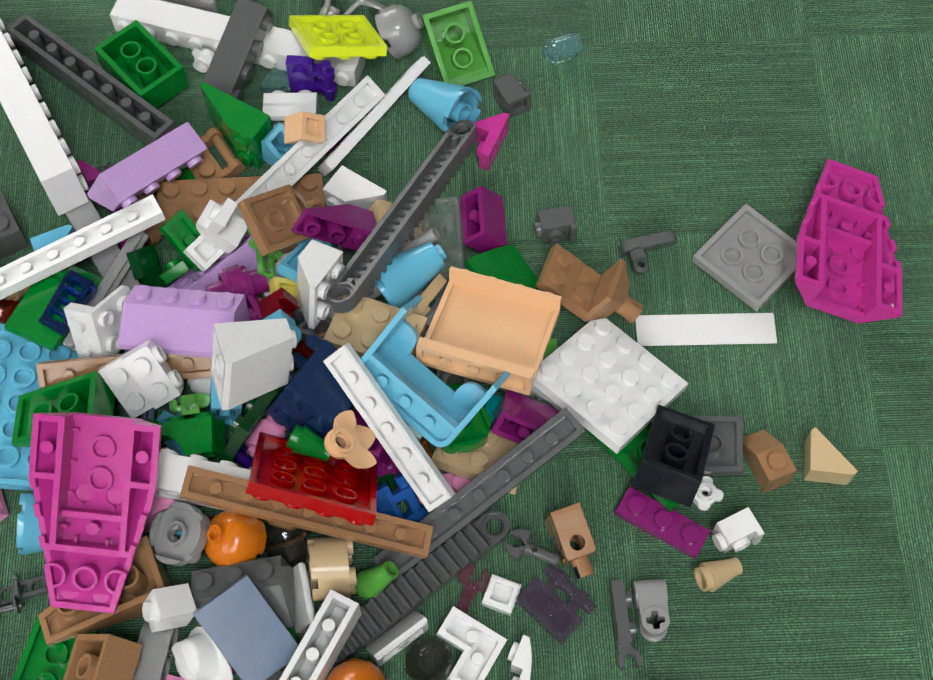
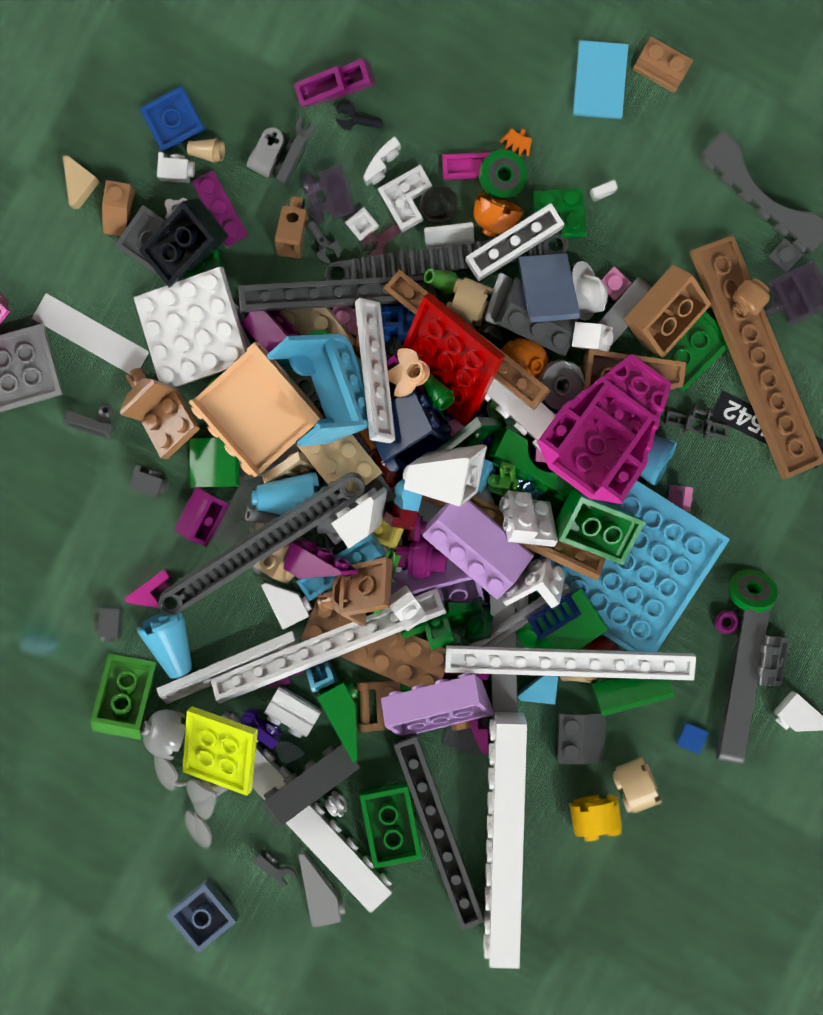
camera: 150 degrees left, 25 degrees up
light nougat panel [284,111,325,144] -> none
none -> blue tile [139,86,206,153]

